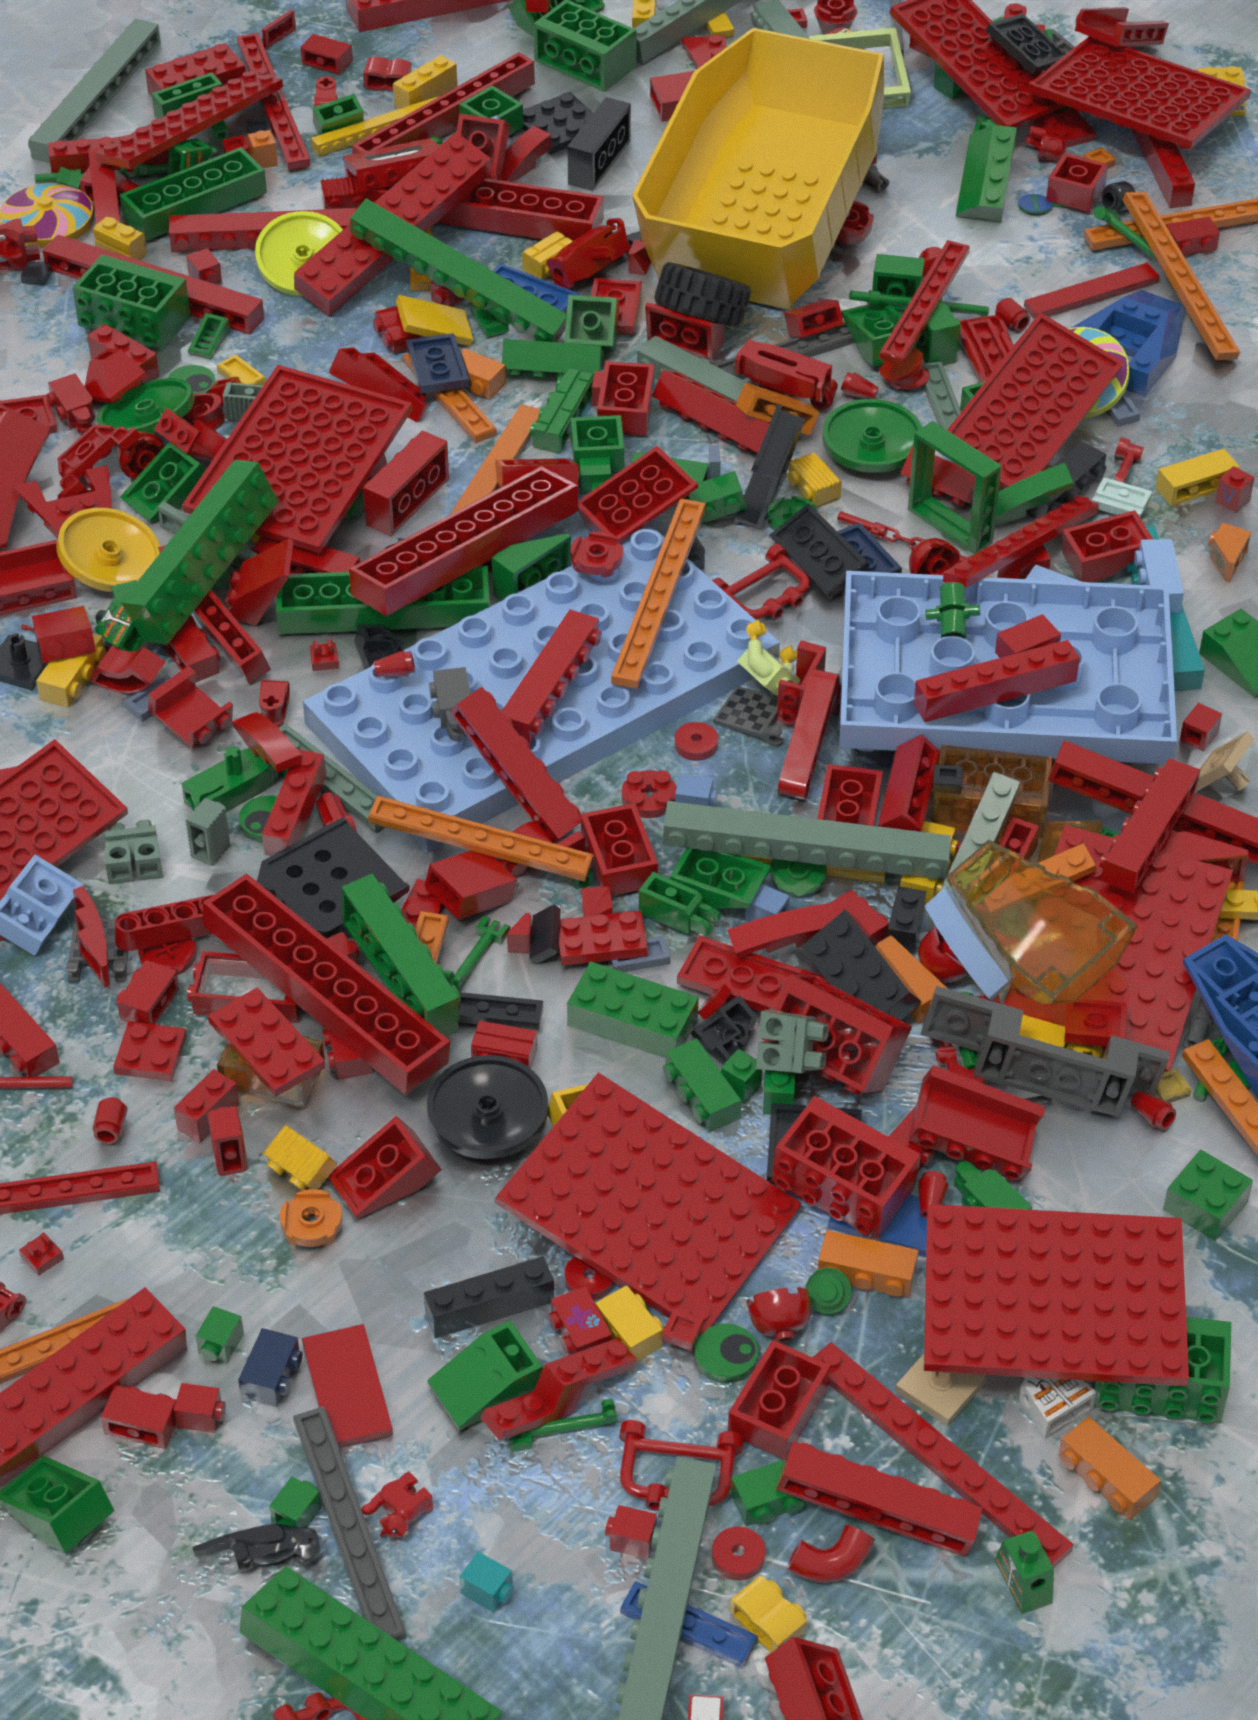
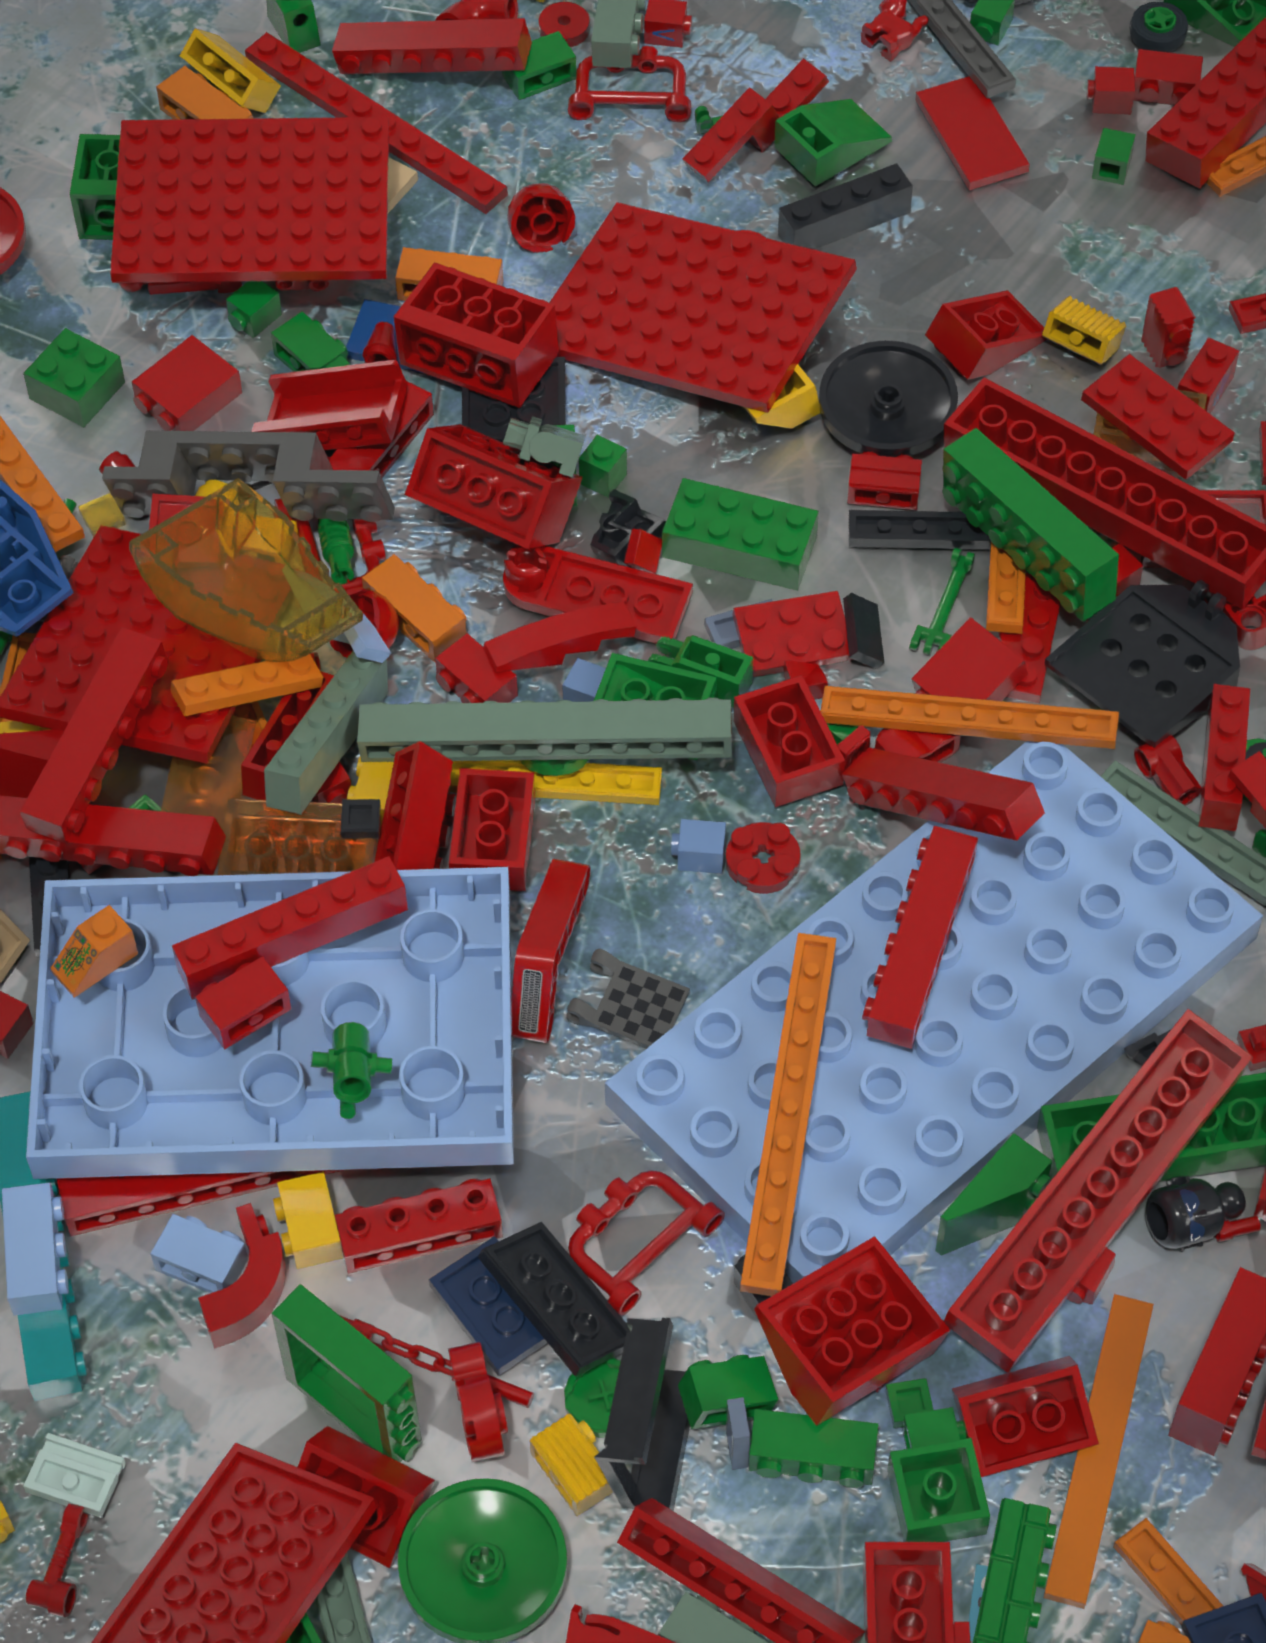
camera: 175 degrees right, 10 degrees up
dark blue brick [238,1328,303,1407] -> none
orange plate [280,1189,343,1247] -> none
red cone [374,650,415,677] -> none
dark grey hinge [429,667,471,741] -> none
red slope [507,913,532,953] -> none
red brick [548,1286,612,1356] -> none
red plate [571,531,623,578] -> none
yellow brick [595,1285,664,1362] -> none
red tile [662,1309,703,1351] -> none
green brick [663,1038,741,1132] -> none
red piece [674,722,718,761] -> none
green tile [695,1323,758,1383] -> none
red brick [728,1339,831,1459] -> none
orange brick [736,383,820,435] -> none
yellowish green torso [737,620,800,696] -> none
red panel [777,640,826,726] -> none
black brick [801,909,922,1020] -> none
green plate [805,1267,852,1314] -> none
black brick [887,886,927,956] -> none
red cylinder [908,538,960,575] -> none
red plate [943,496,1099,588] -> none
green slope [970,463,1074,526] -> none
black brick [1026,441,1106,520] -> none
red slope [1062,510,1154,583] -> none
none -> orange slope [50,904,138,998]
none -> red brick [131,335,242,431]
none -> yellow brick [179,28,281,113]
none -> red piece [448,1342,508,1462]
none -> black wheel [1129,2,1188,52]

